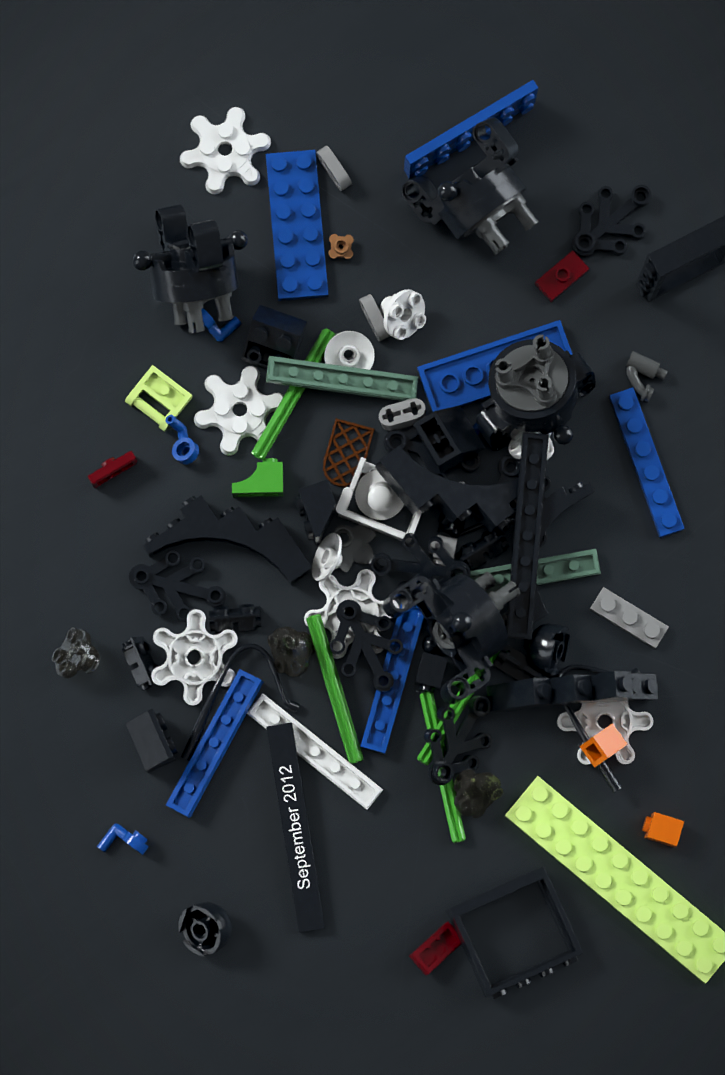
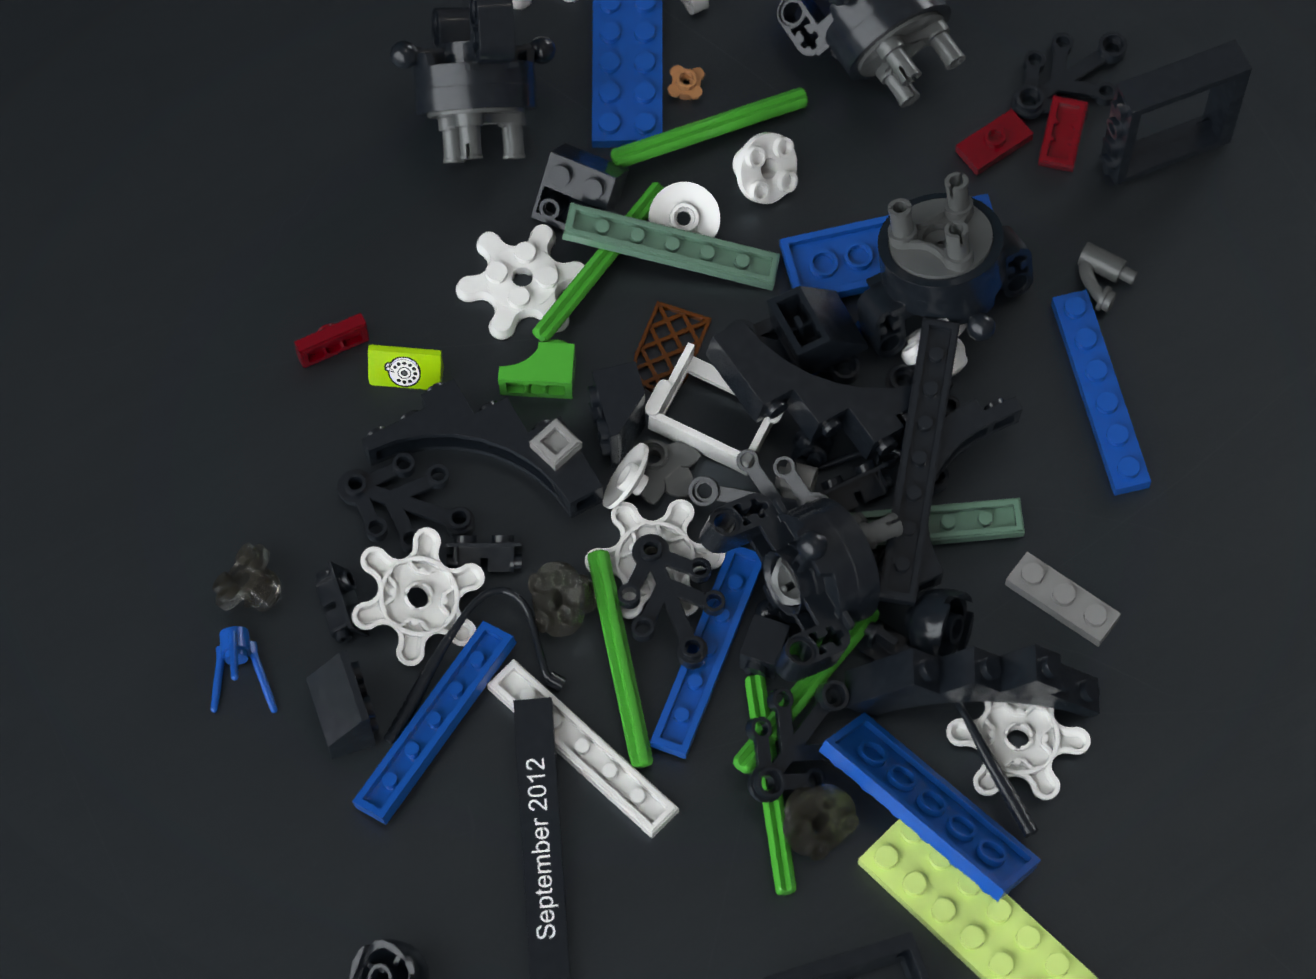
camera: 10 degrees right, 15 degrees down
blue plate [97,824,149,855] -> none
yellowish green plate [125,365,193,432] -> none
blue plate [165,415,199,465] -> none
blue plate [201,308,242,342] -> none
white plate [355,469,404,520] -> none
light grey beam [359,294,390,341] -> none
light grey beam [379,398,427,431] -> none
brick [579,723,628,768] -> none
orange brick [642,812,684,847] -> none
none -> blue plant [210,626,278,713]
none -> lime slope [368,344,444,390]
none -> light grey tile [529,418,582,471]
none -> bright green axle [610,87,808,167]
none -> blue plate [819,712,1041,902]
none -> dark red plate [1038,95,1088,172]

